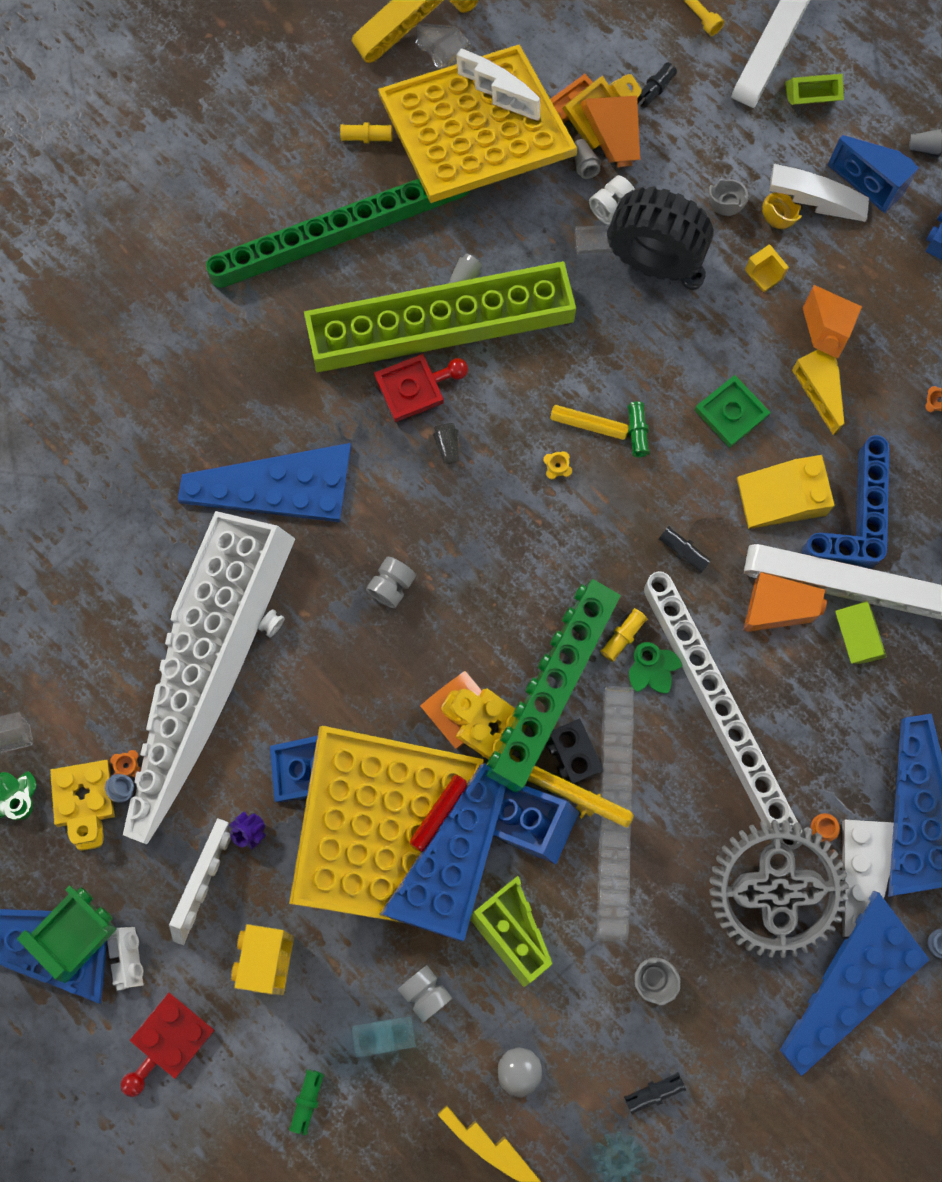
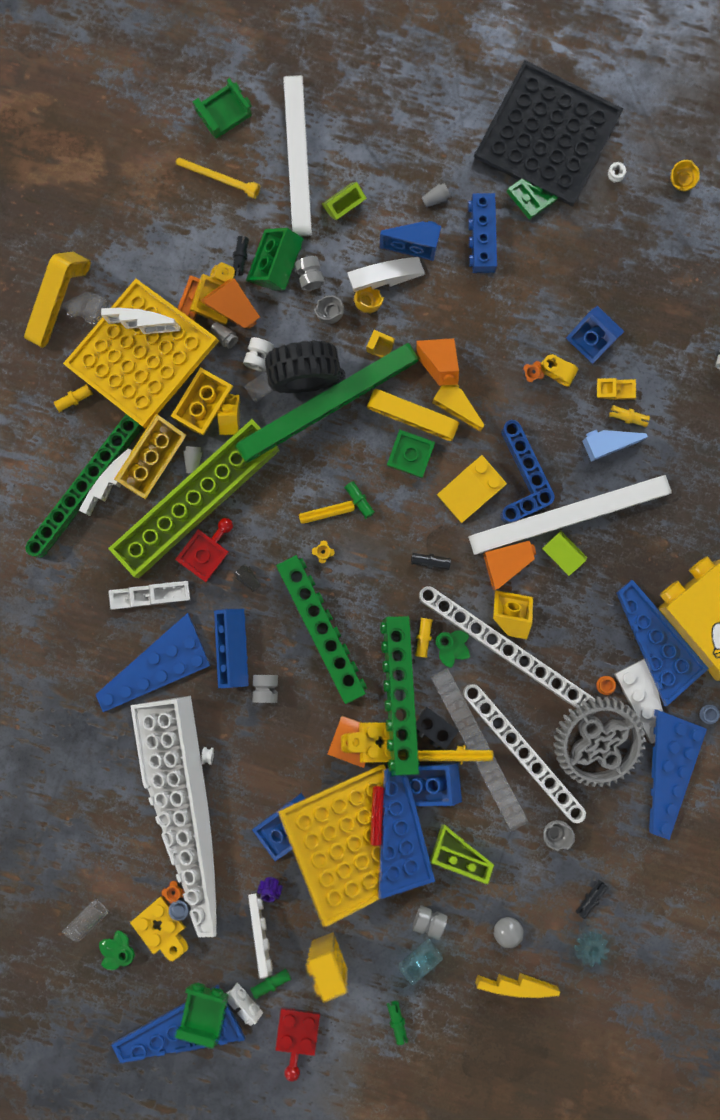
camera: 25 degrees left, 10 degrees up
none -> white slope [79,449,132,516]
none -> white slope [108,581,190,610]
none -> yellow slope [114,414,186,499]
none -> yellow slope [171,367,233,435]
none -> blue brick [214,609,249,688]
none -> yellow slope [217,394,240,435]
none -> green beam [235,343,420,463]
none -> green slope [246,228,303,291]
none -> green pin [250,968,291,1000]
none -> green brick [276,555,368,704]
none -> light grey wheel [295,256,325,291]
none -> yellow beam [366,389,460,441]
none -> white beam [463,684,586,823]
none -> yellow slope [493,590,533,640]

